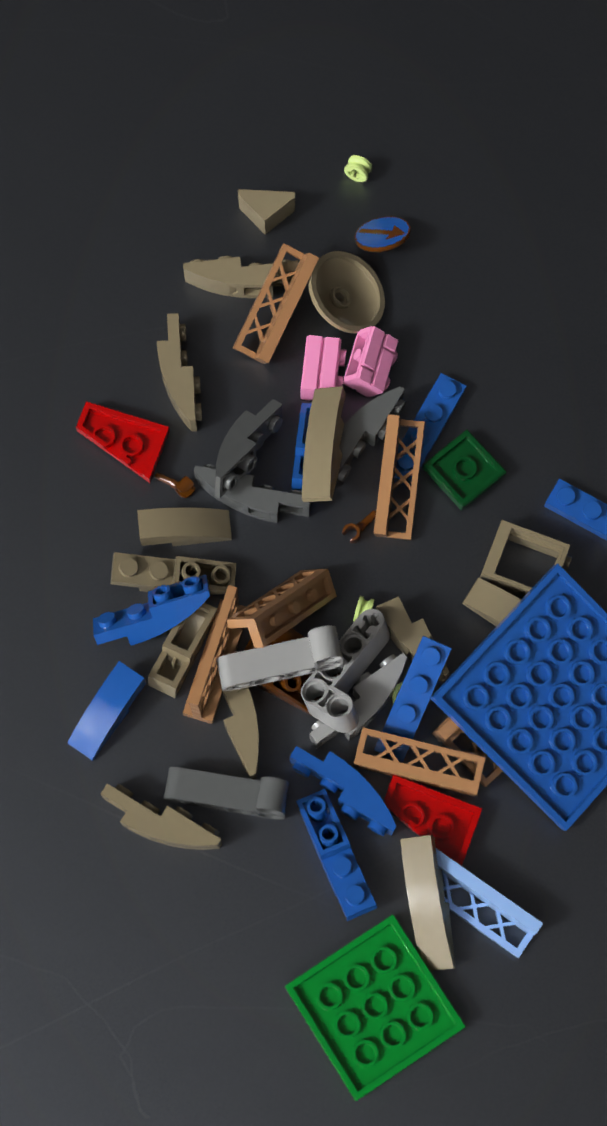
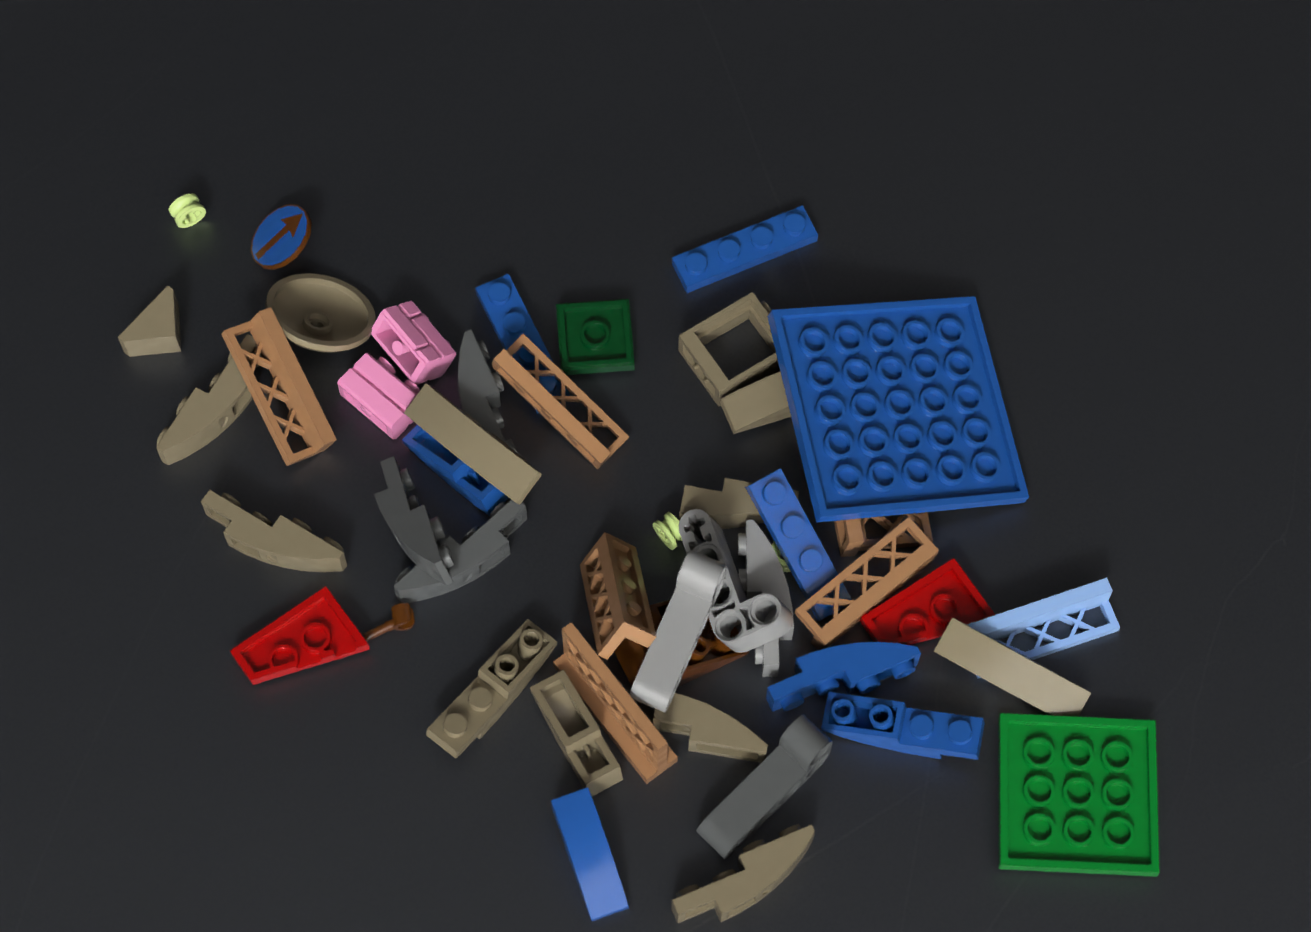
camera: 55 degrees left, 5 degrees down
blue slope [93,575,210,646] -> none
dark tan slope [137,508,232,546] -> none
reddish brown hand [342,510,376,543] -> none

